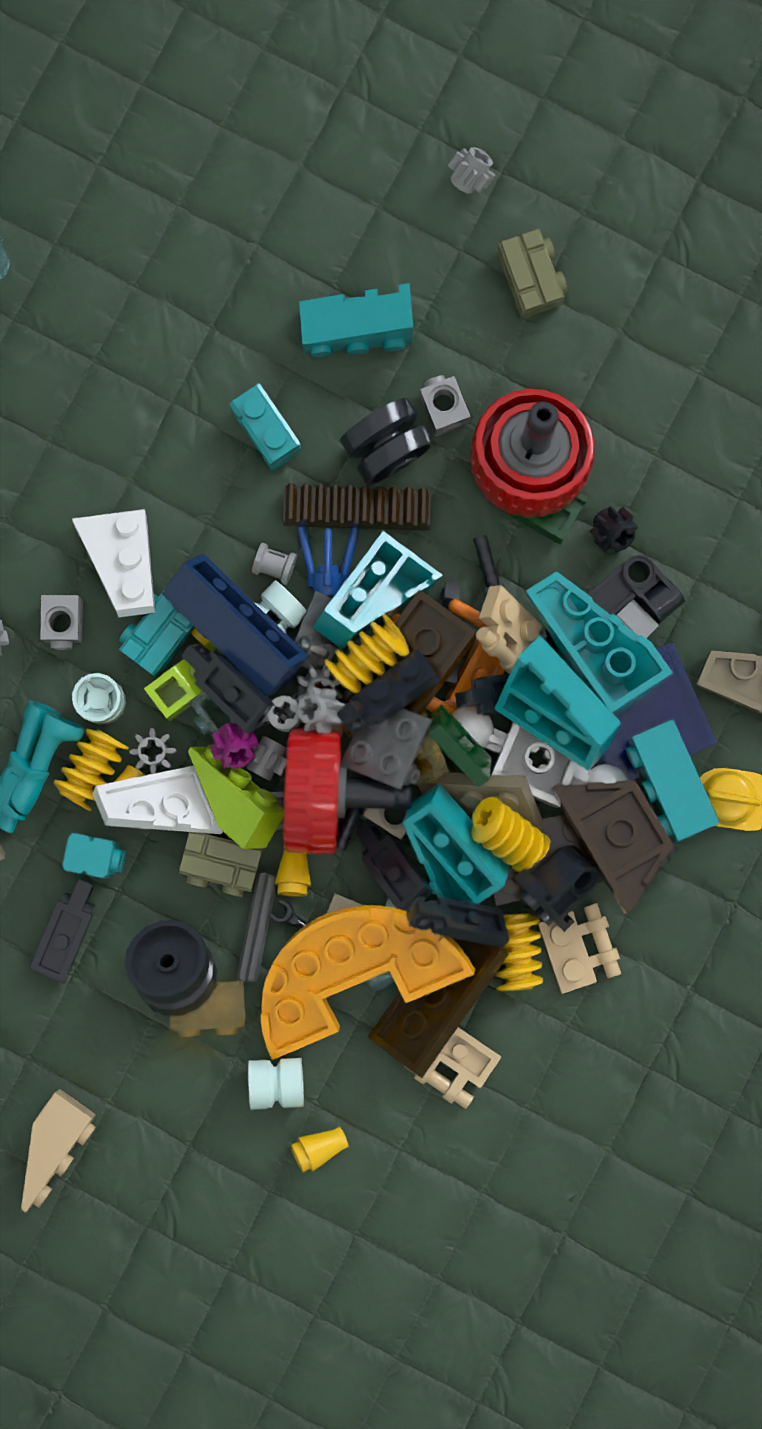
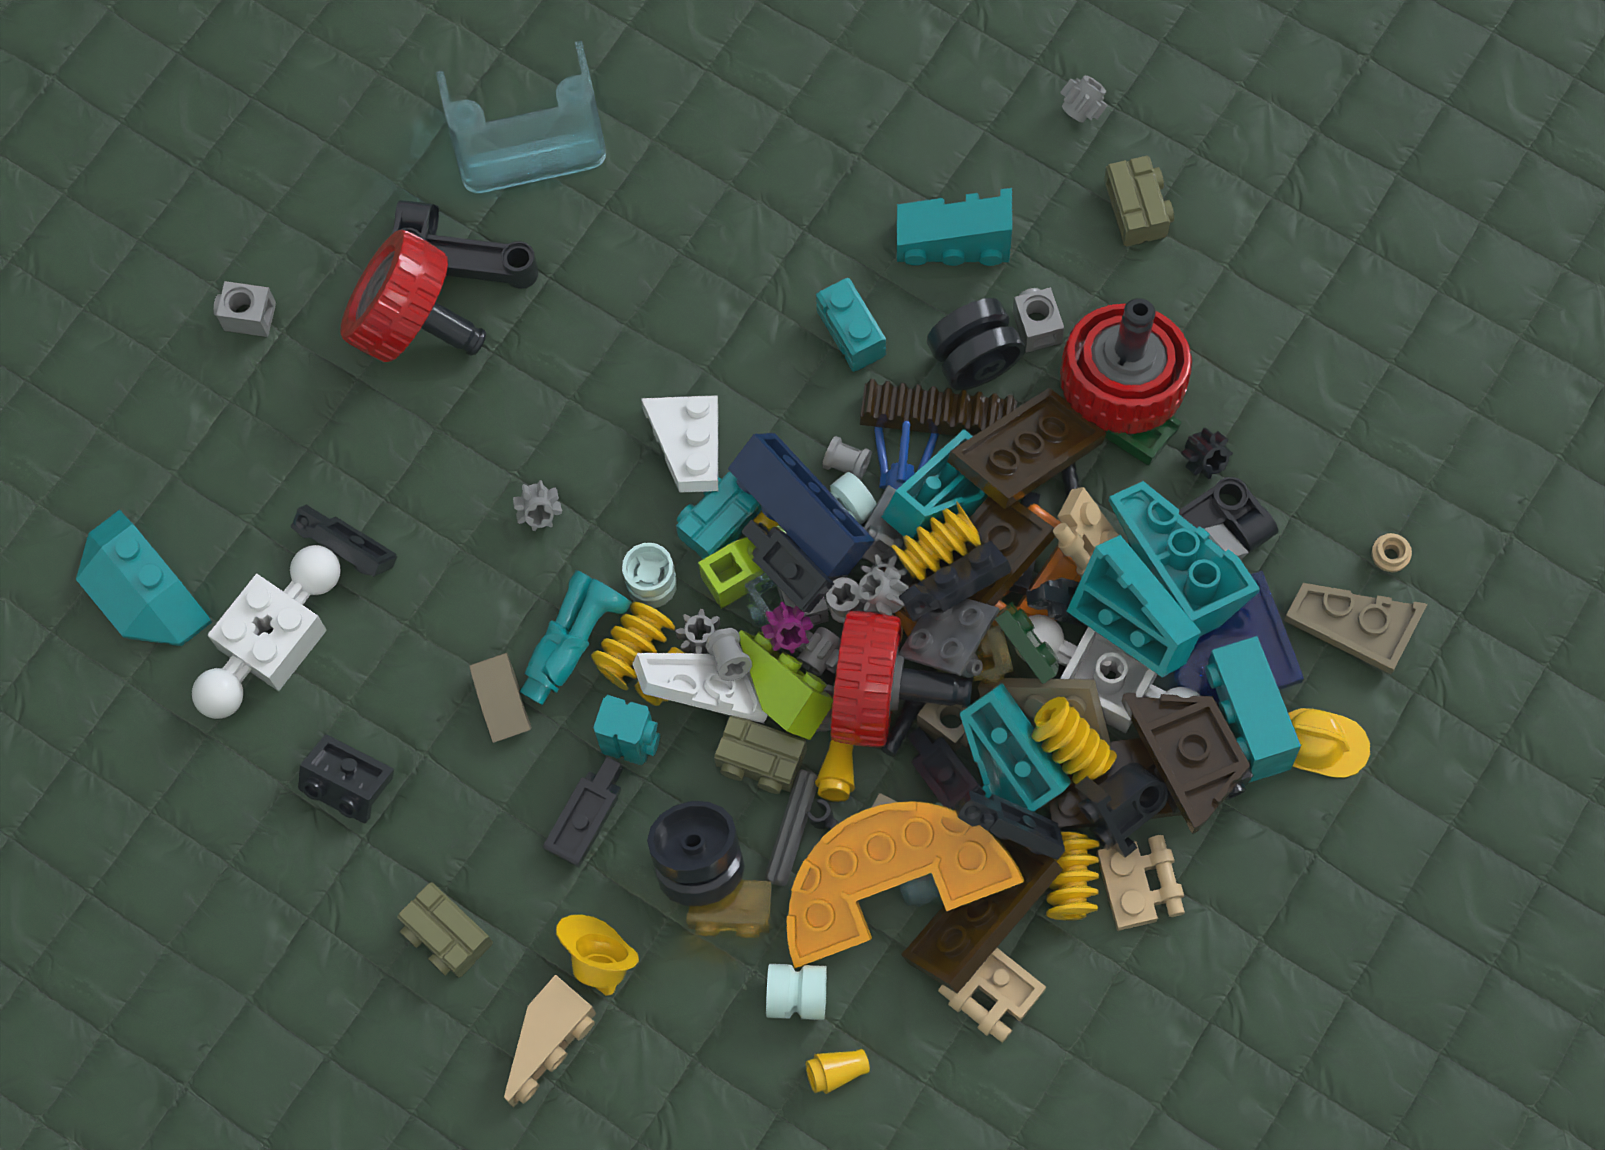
camera: 15 degrees right, 15 degrees down
light grey brick [40,595,83,650] -> none
none -> yellow piece [556,914,639,996]
none -> light grey bush [705,628,752,681]
none -> dark brown plate [947,388,1106,509]

